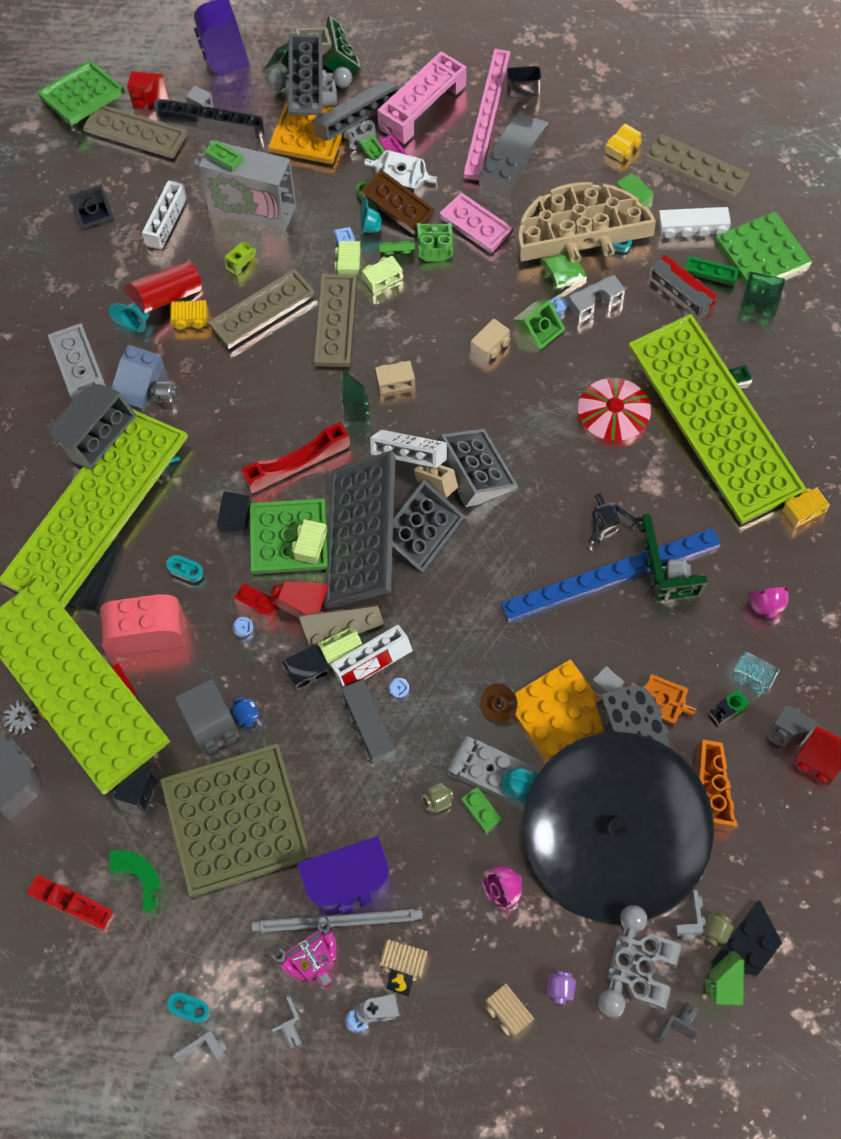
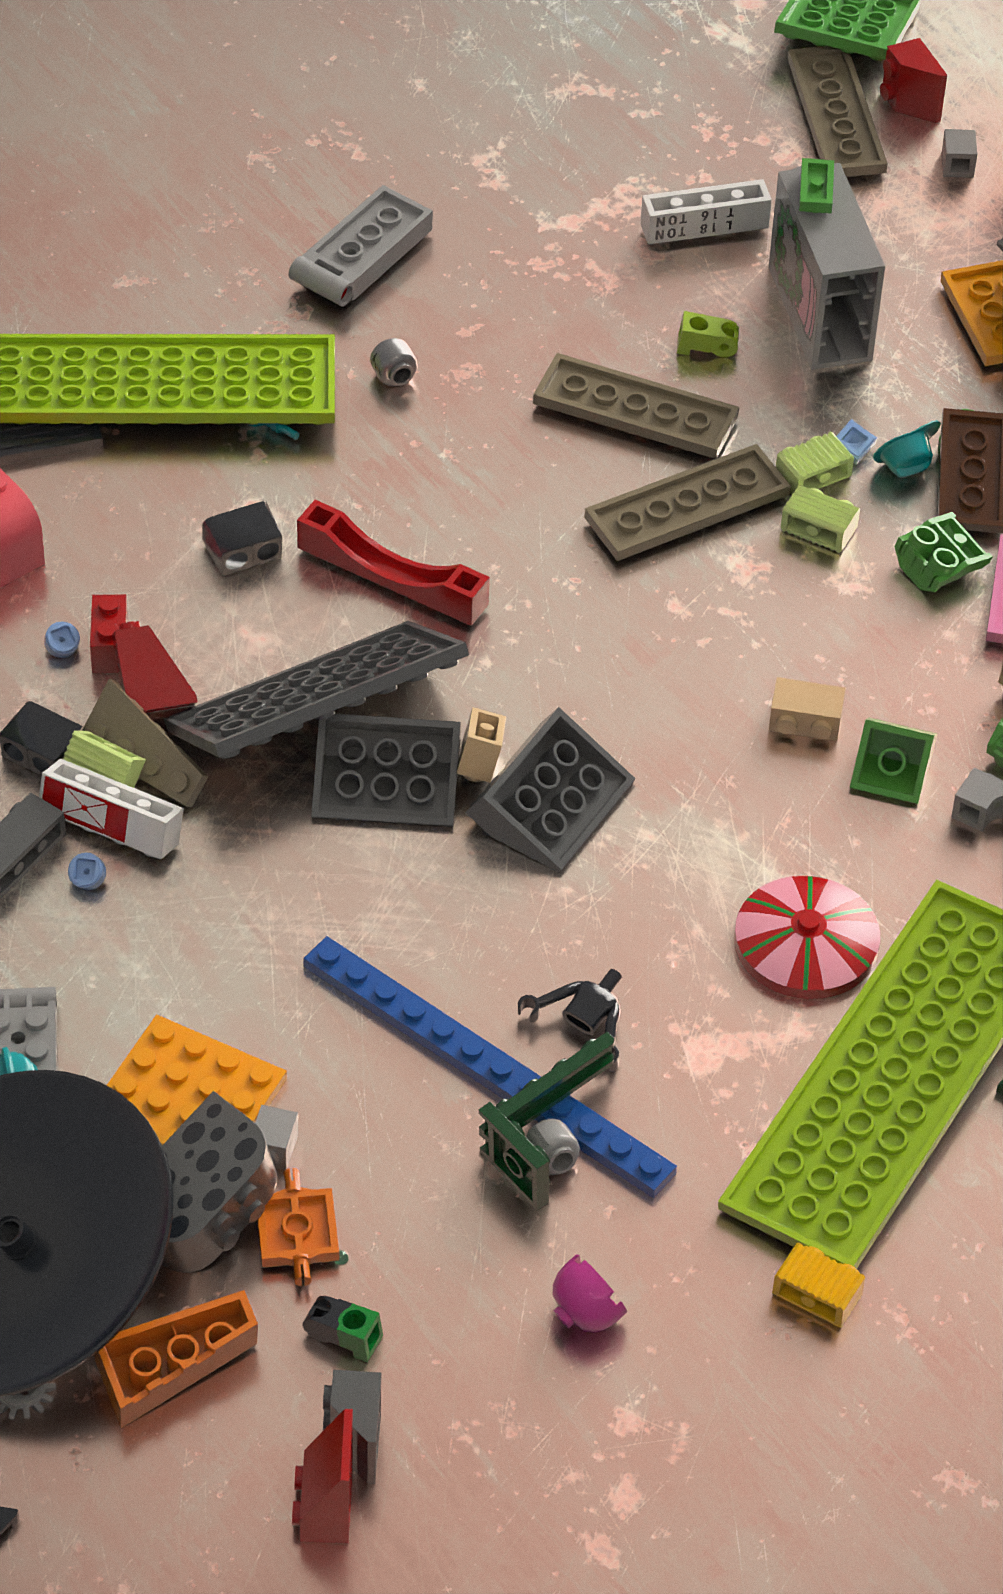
camera: 55 degrees right, 15 degrees down
dark grey brick [51,384,137,470] -> none
black slope [68,184,114,229] -> none
teal piece [108,303,150,332] -> none
sand blue slope [111,345,164,410] -> none
red brick [123,261,202,313] -> none
black beam [154,99,265,138] -> none
teal plate [166,555,203,583] -> none
yellow brick [170,300,208,330] -> none
bright green plate [250,498,328,574] -> none
yellowish green brick [291,519,327,565] -> none
clear green slope [342,371,370,422] -> none
white brick [370,430,447,468] -> none
tan brick [375,361,415,395] -> none
bright green plate [380,240,415,255] -> none
reddish brown dish [481,683,518,723] -> none
light blue tile [551,297,567,315] -> none
clear light blue brick [731,651,780,694] -> none

